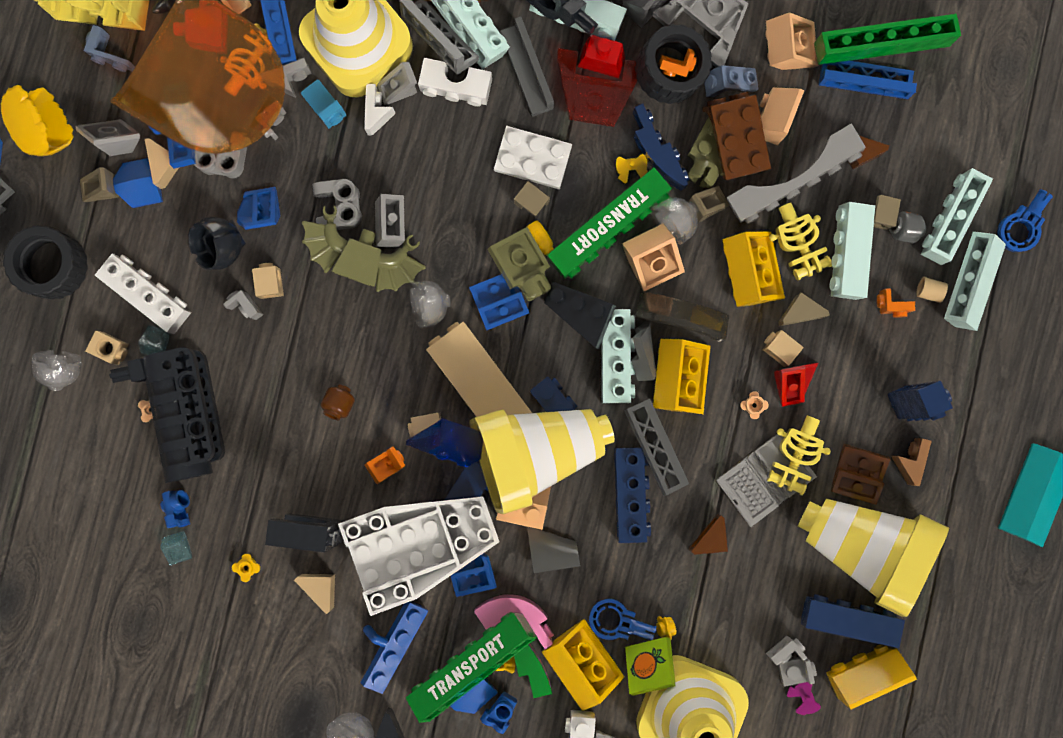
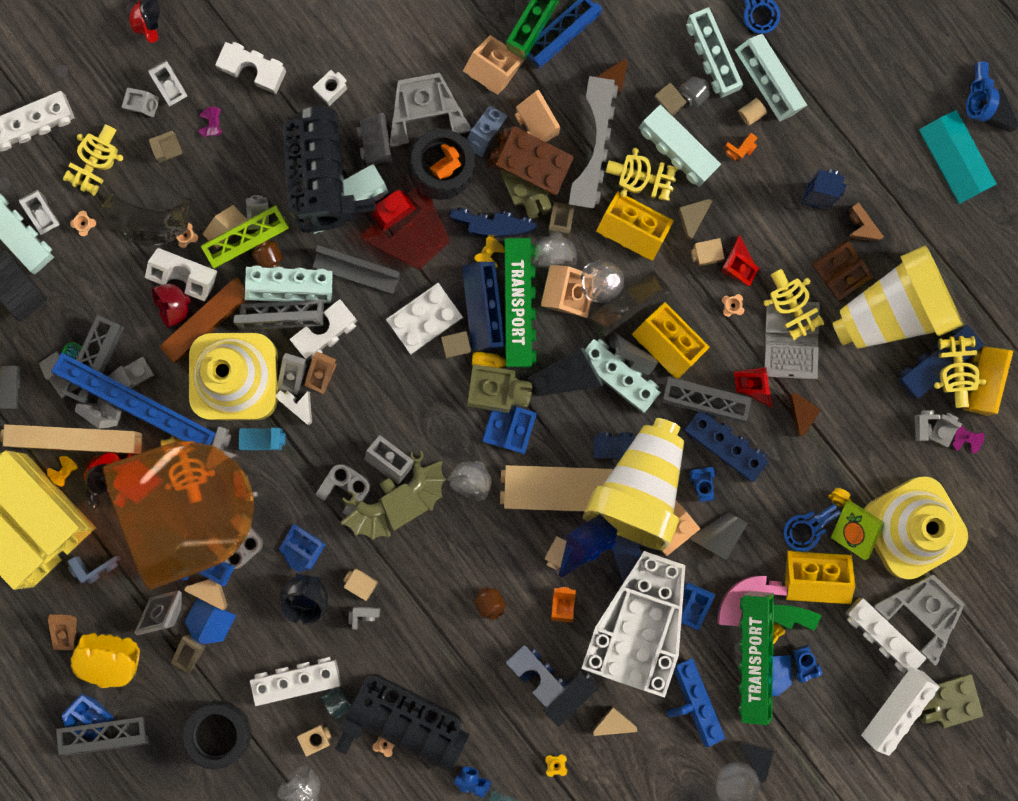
camera: 55 degrees left, 0 degrees up
none -> medium nougat slope [48,614,77,650]
none -> medium nougat slope [304,351,336,394]
none -> dark blue brick [462,262,505,351]
none -> arch [506,645,567,706]
none -> clear cylinder [580,260,624,303]
none -> blue plate [688,467,715,503]
none -> red slope [734,367,773,408]
none -> light yellow torso [934,336,986,408]

